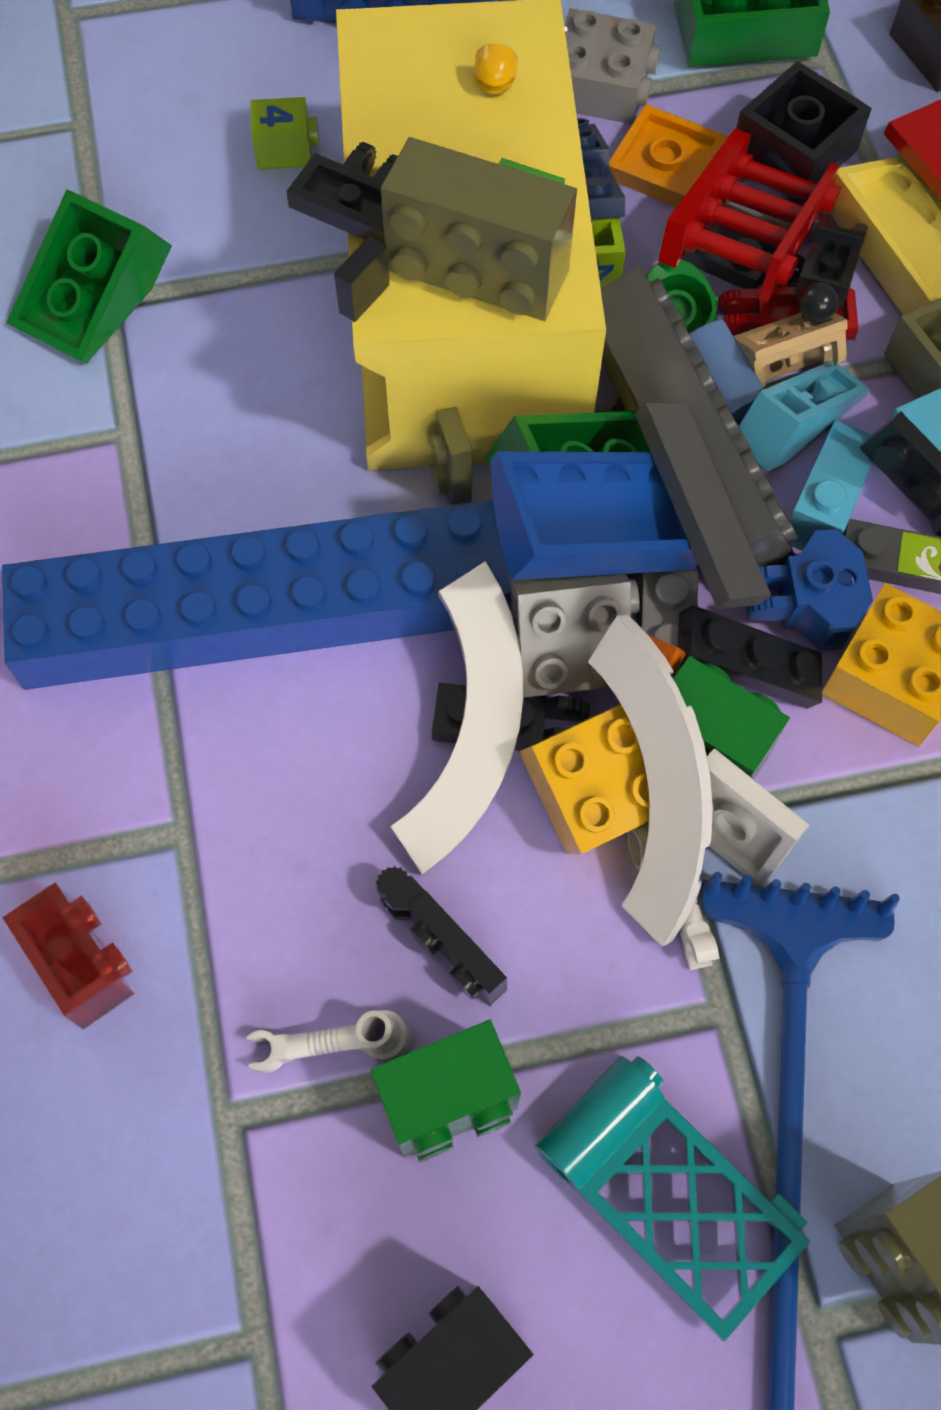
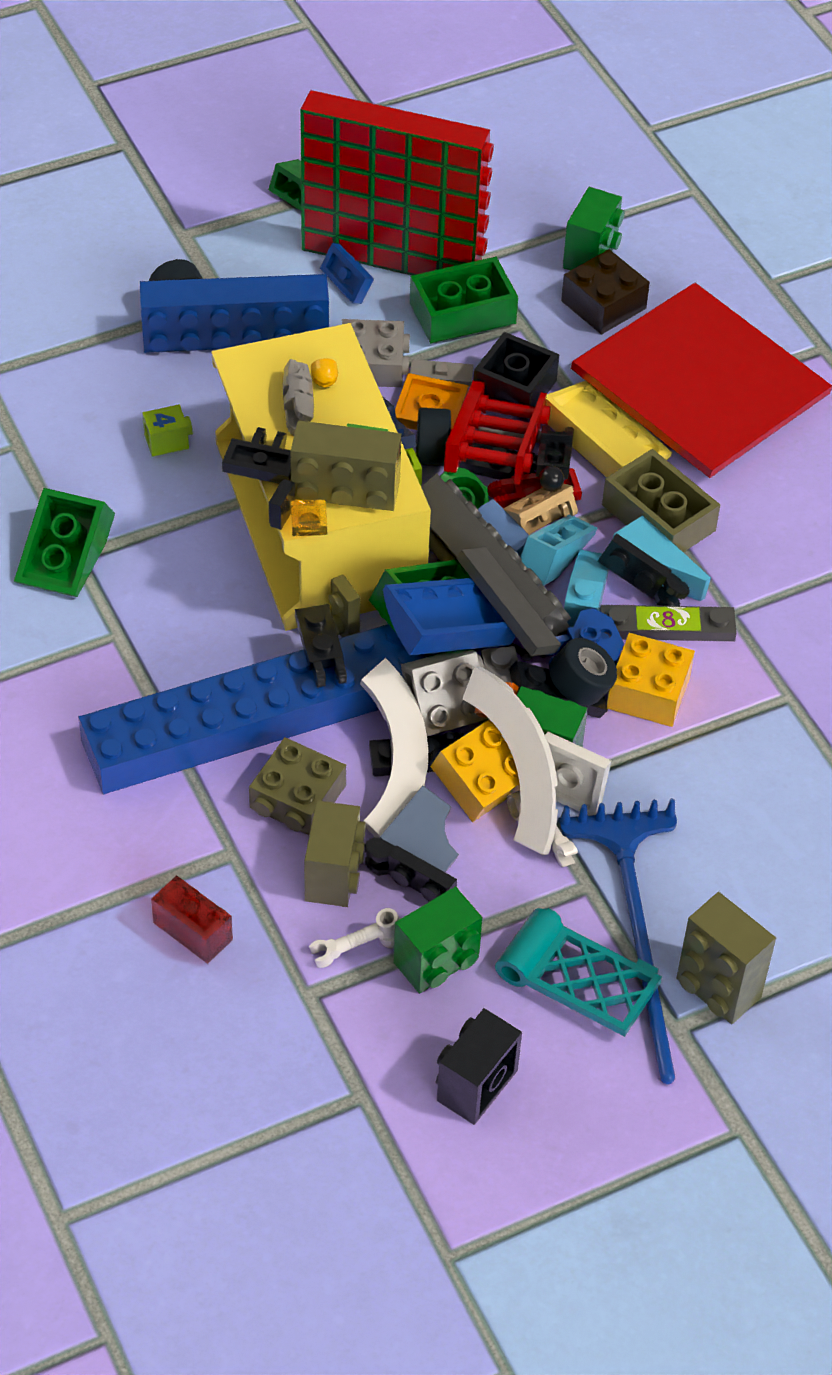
camera: 15 degrees left, 15 degrees down
none -> olive brick [249,737,346,835]
none -> light grey hinge [282,359,314,436]
none -> clear yellow plate [291,500,327,536]
none -> black hinge [295,604,347,688]
none -> olive brick [304,800,366,907]
none -> sand blue tile [379,786,459,873]
none -> light grey piece [410,359,474,386]
none -> black wheel [416,408,451,466]
none -> black wheel [549,638,617,706]

